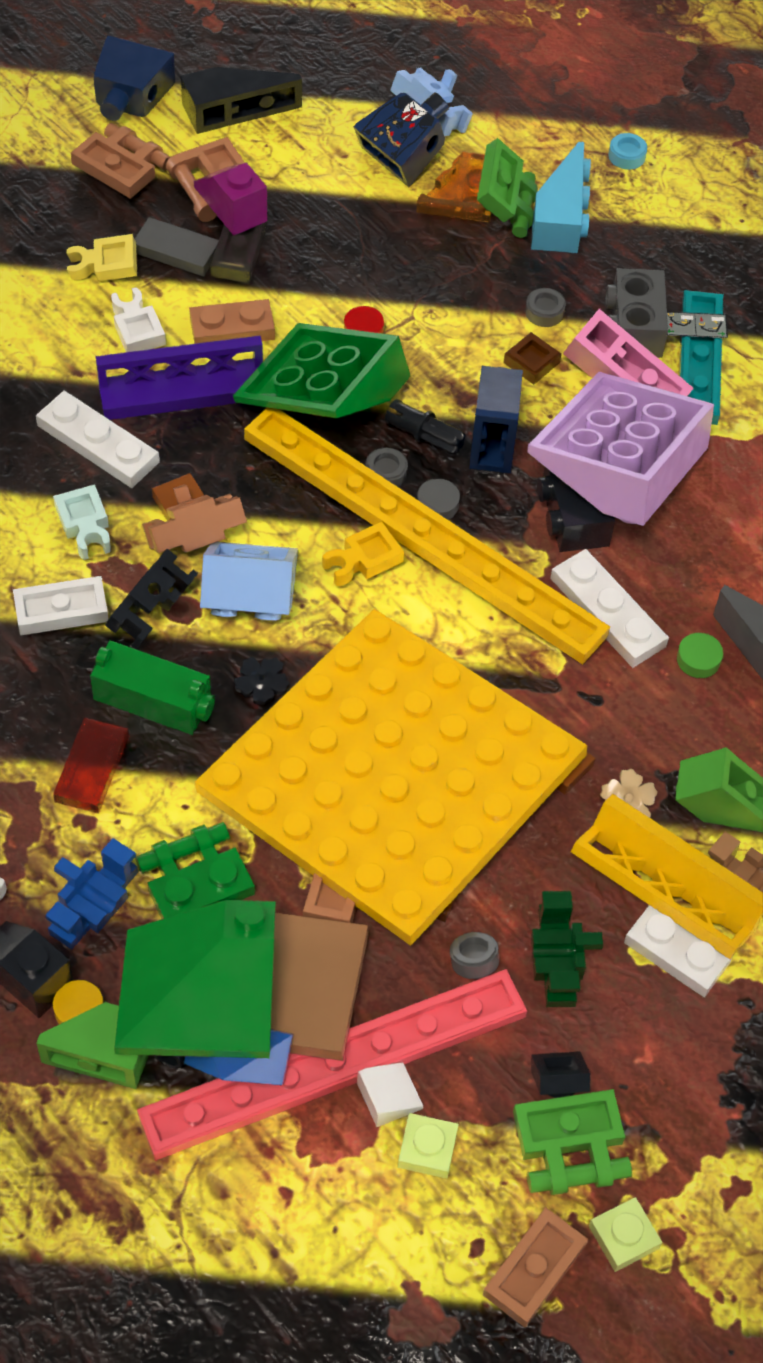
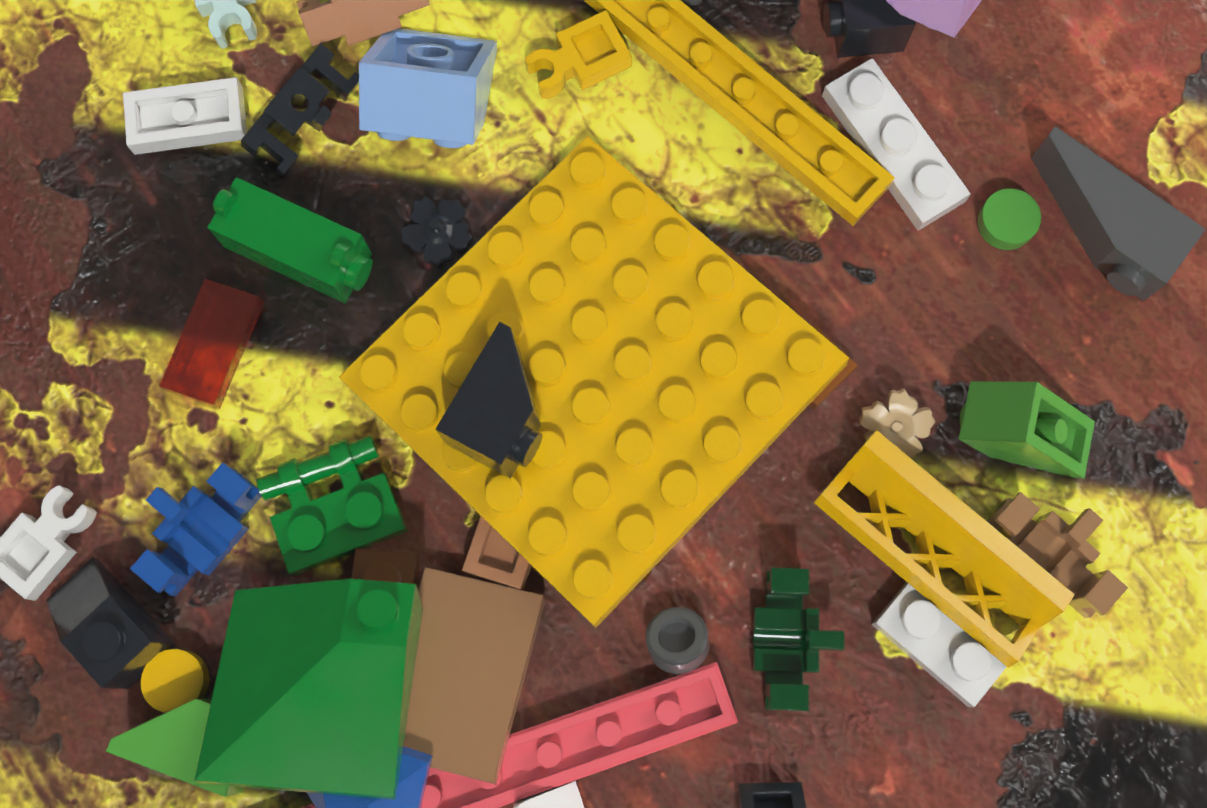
camera: 10 degrees right, 20 degrees up
none -> black slope [435,321,542,479]

